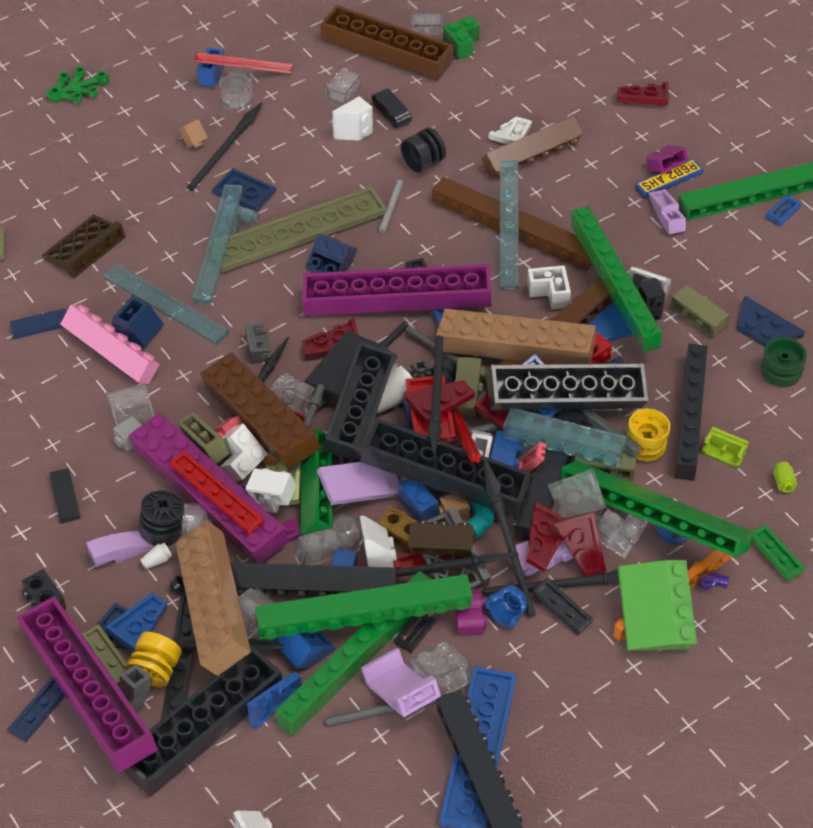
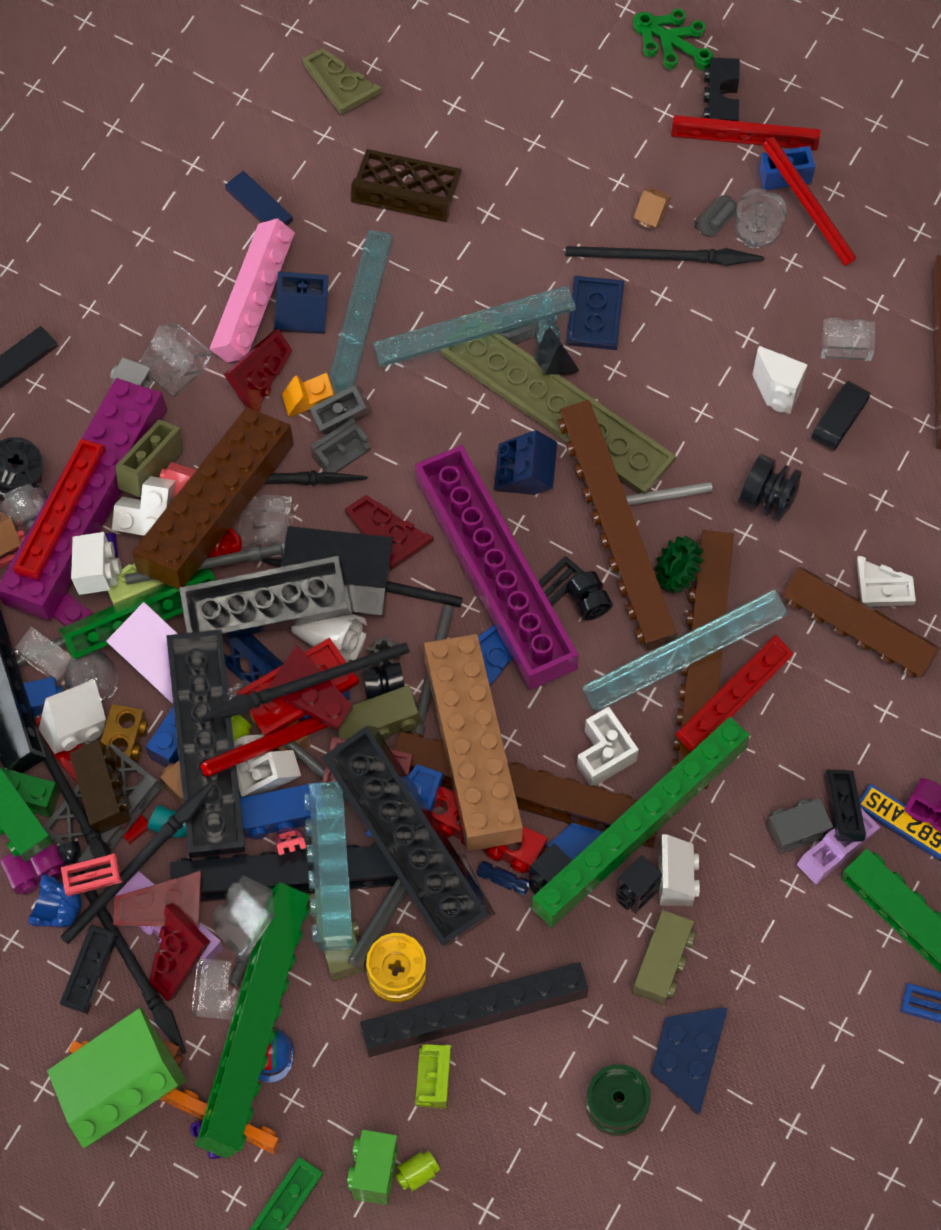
camera: 65 degrees right, 15 degrees up
none -> black hinge [57,841,81,864]
none -> coral tile [61,853,122,896]
none -> dark red wing [224,329,292,412]
none -> light orange slope [282,373,335,417]
none -> dark grey brick [310,385,373,435]
none -> bright green brick [347,1130,398,1205]
none -> black brick [530,843,572,894]
none -> black slope [534,327,579,375]
none -> reddish brown brick [557,400,677,651]
none -> black wheel [566,571,613,621]
none -> dark green gear [654,535,704,593]
none -> red tile [671,115,821,151]
none -> red tile [675,634,794,752]
none -> dark grey piece [694,195,736,237]
none -> black arch [703,58,740,121]
none -> dark grey brick [766,798,833,855]
none -> black tile [825,770,866,842]

